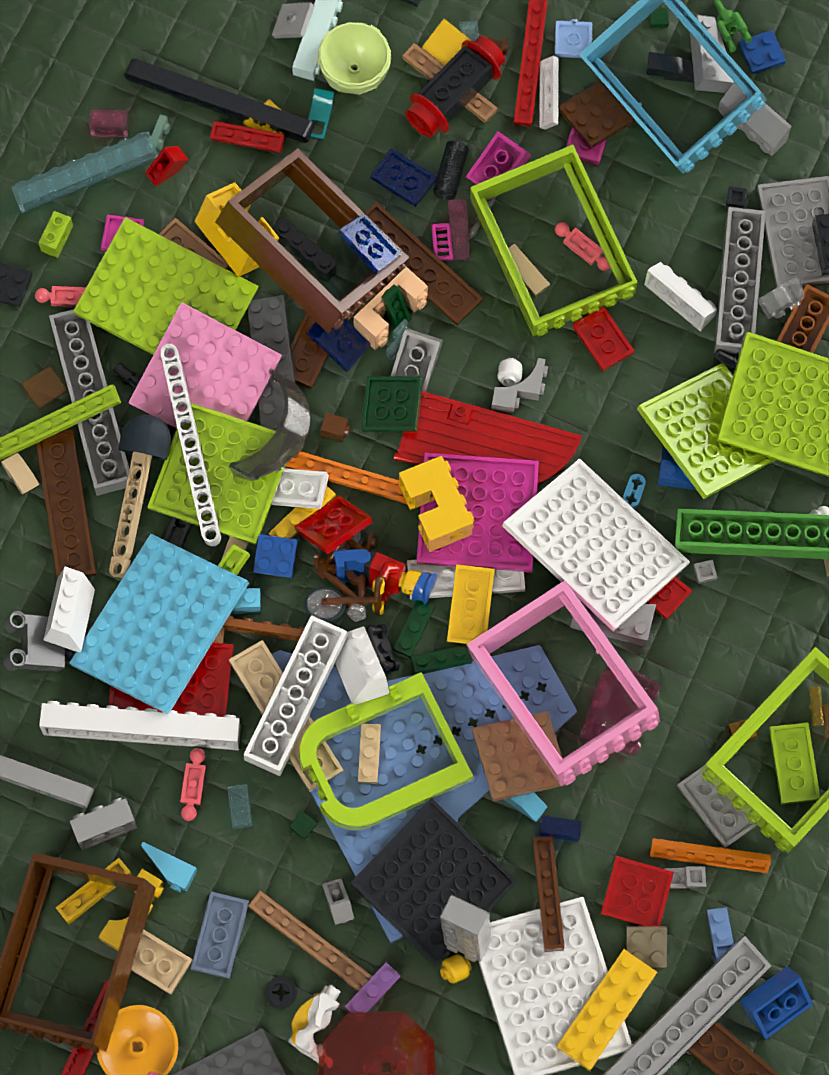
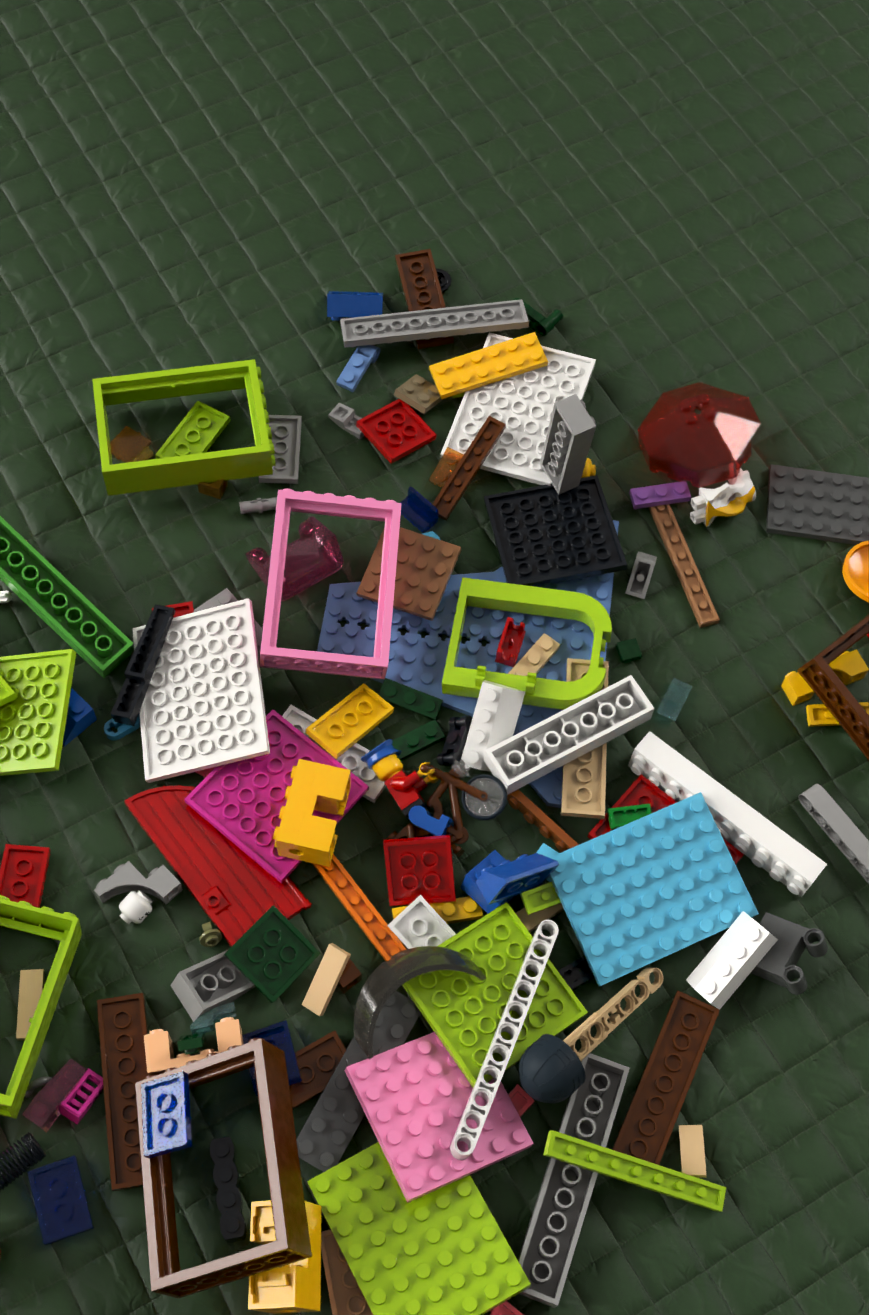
camera: 145 degrees left, 10 degrees down
clear orange piece [22,366,67,409] -> none
light grey brick [70,798,137,850] -> none
black axle [113,362,140,390] -> none
tan plate [131,929,193,995] -> none
medium azure slope [141,842,197,893] -> none
coral plate [180,748,206,821] -> none
sand blue tile [191,892,250,979] -> none
black gear [265,976,297,1009] -> none
orange plate [650,838,771,873] -> none
light grey plate [693,560,718,584] -> none
none -> black slope [110,604,175,726]
none -> olive plate [199,922,222,947]
none -> light grey pin [239,497,277,514]
none -> tan tile [302,943,351,1016]
none -> clear orange plate [429,447,463,488]
none -> blue slope [475,853,559,905]
none -> red hinge [495,617,526,667]
none -> green plate [607,804,652,831]

